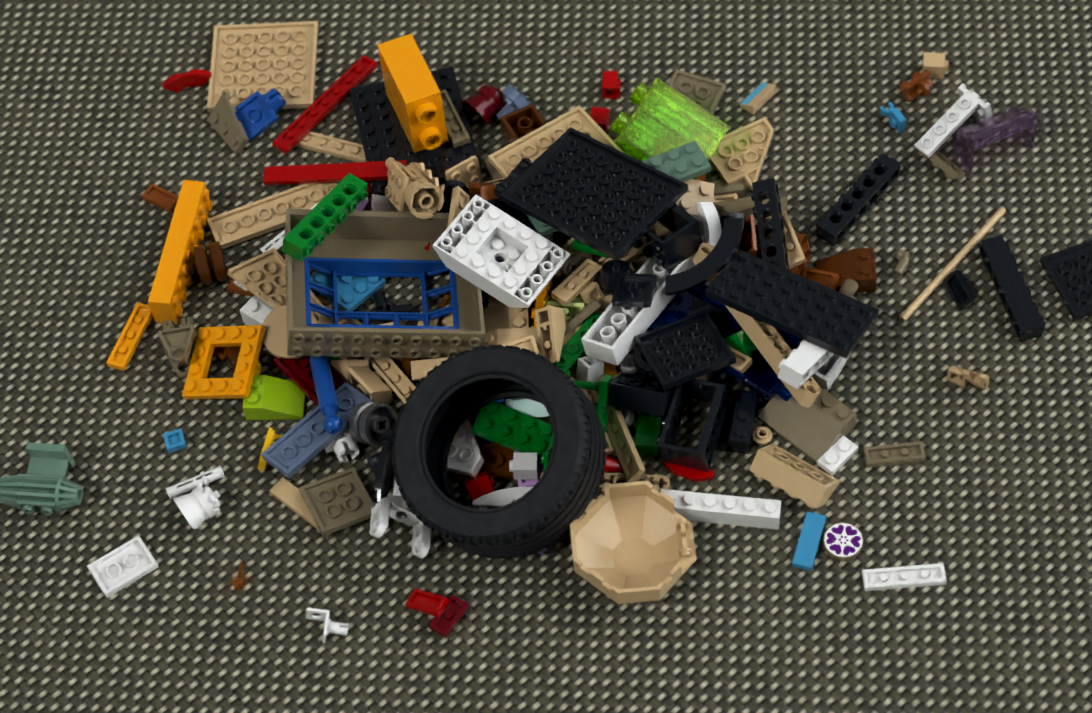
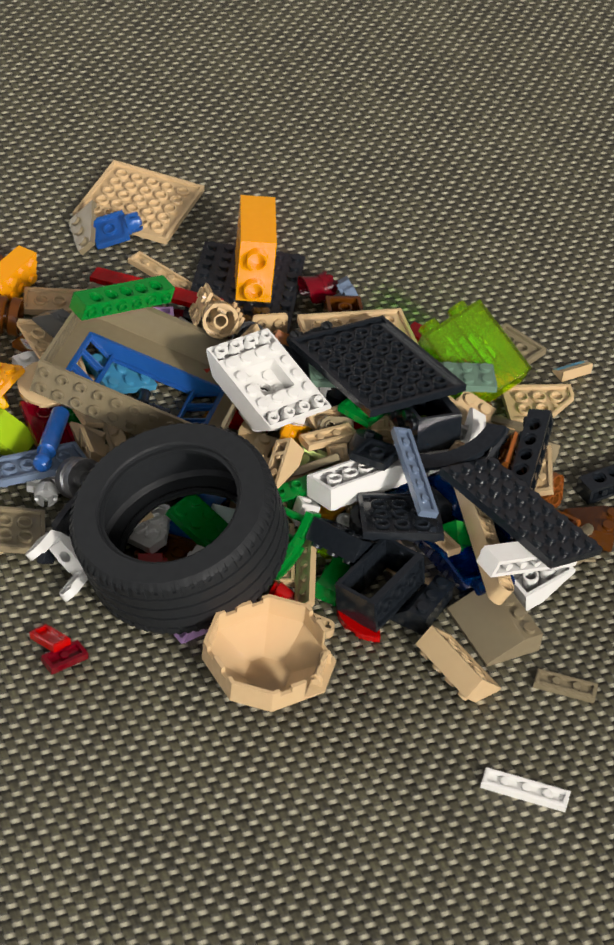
camera: 10 degrees right, 15 degrees down
red tile [162,69,211,93] -> none
red tile [272,55,378,154] -> none
dark tan tile [440,89,471,148] -> none
red brick [602,70,621,99] -> none
plate [621,409,635,427] -> none
white brick [661,489,781,530] -> none
tan plate [753,426,772,446] -> none
dark azure tile [792,511,826,571] -> none
white plate [817,435,858,476] -> none
tile [823,522,864,561] -> none
none -> dark grey slope [32,308,70,338]
none -> sand blue plate [391,426,439,518]

